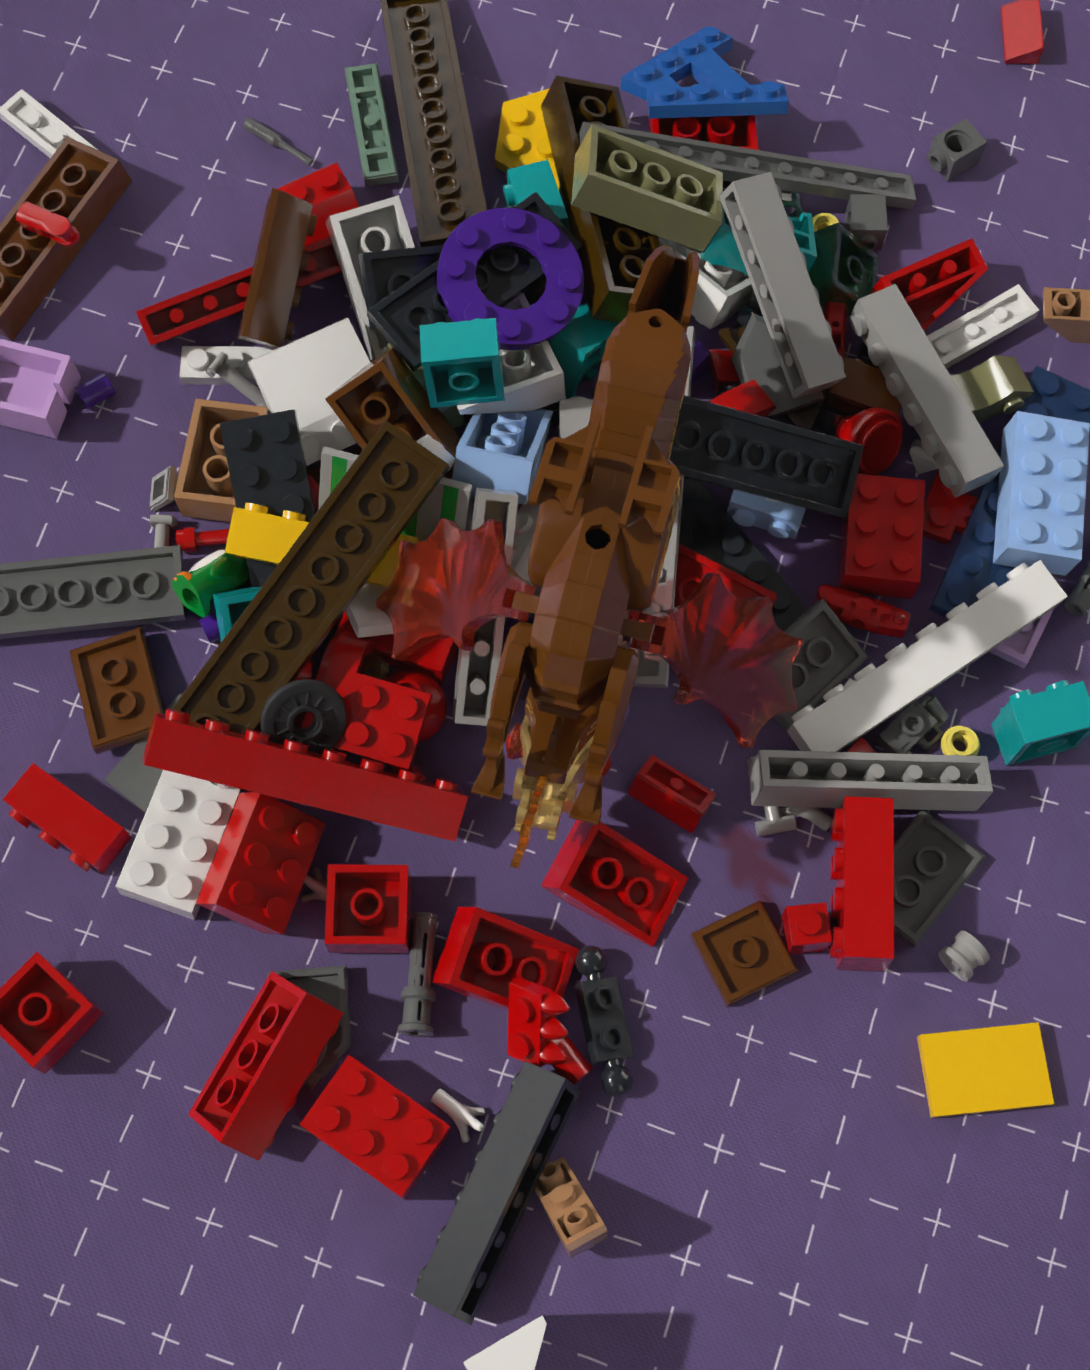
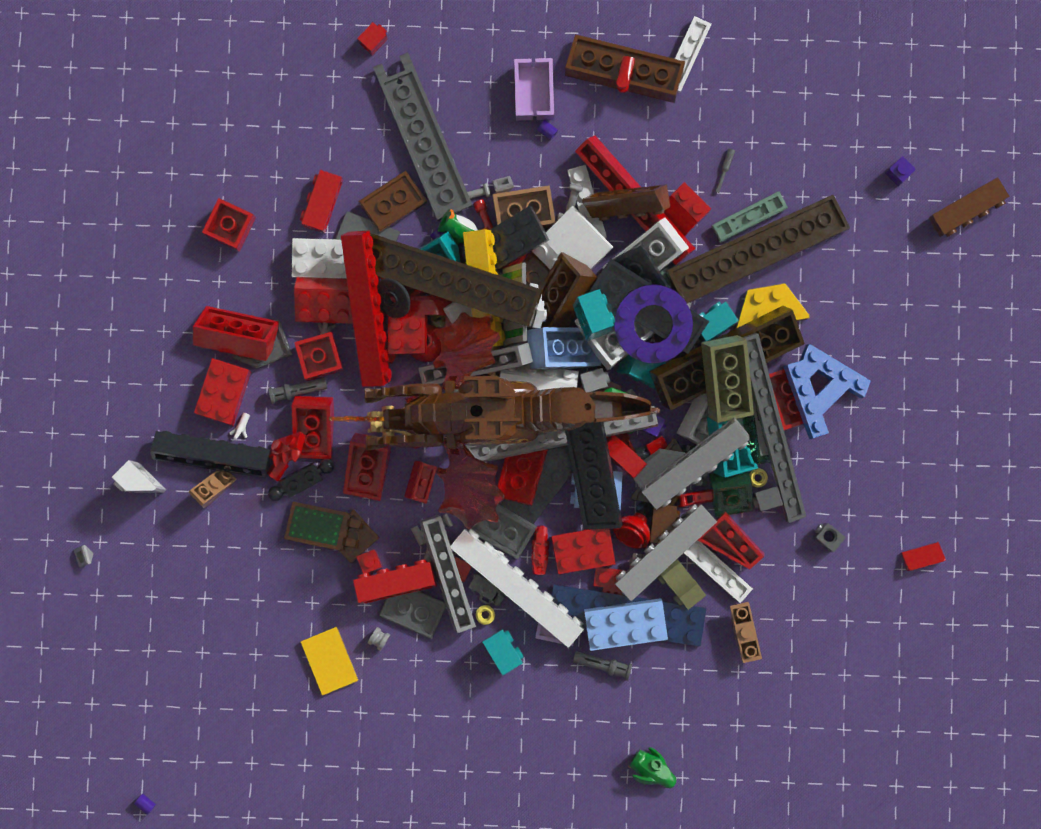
camera: 70 degrees right, 15 degrees up
none -> tile [284,502,363,551]

